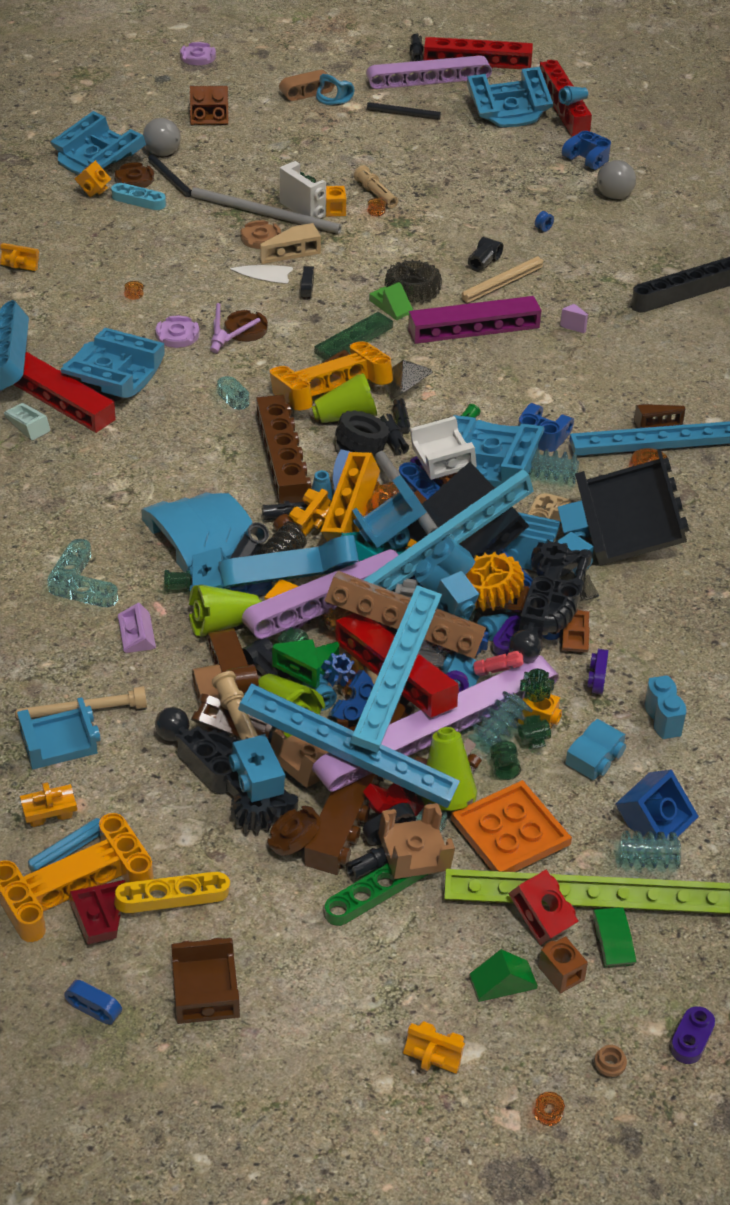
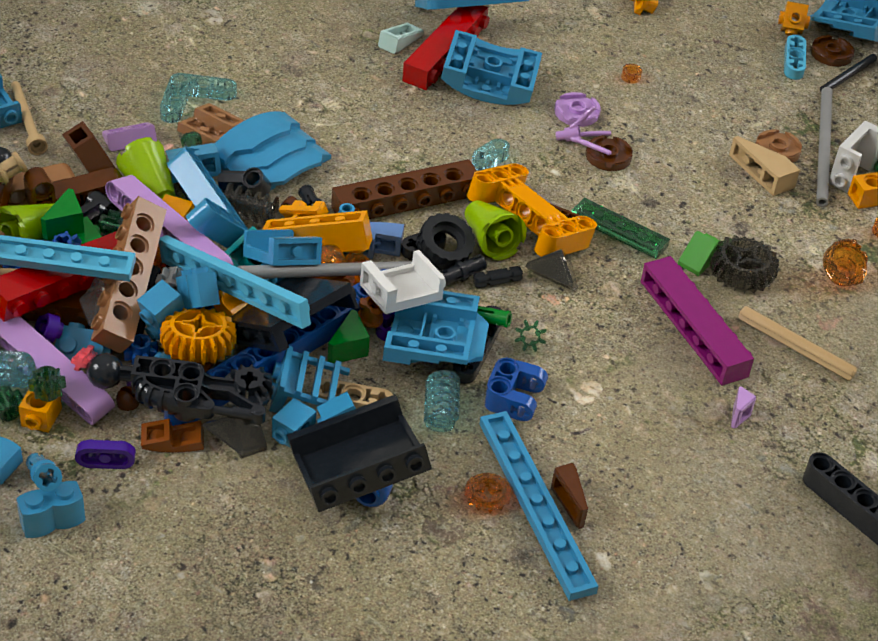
camera: 75 degrees right, 0 degrees up
white sticker [230,265,293,284] -> none
black beam [301,266,315,298] -> none
black piece [468,236,504,272] -> none
none -> dark azure pin [26,453,62,491]
none -> reddish brown slope [62,121,115,173]
none -> medium nougat slope [177,103,245,144]
none -> clear green gear [514,320,547,352]
none -> clear orange hair [823,239,868,287]

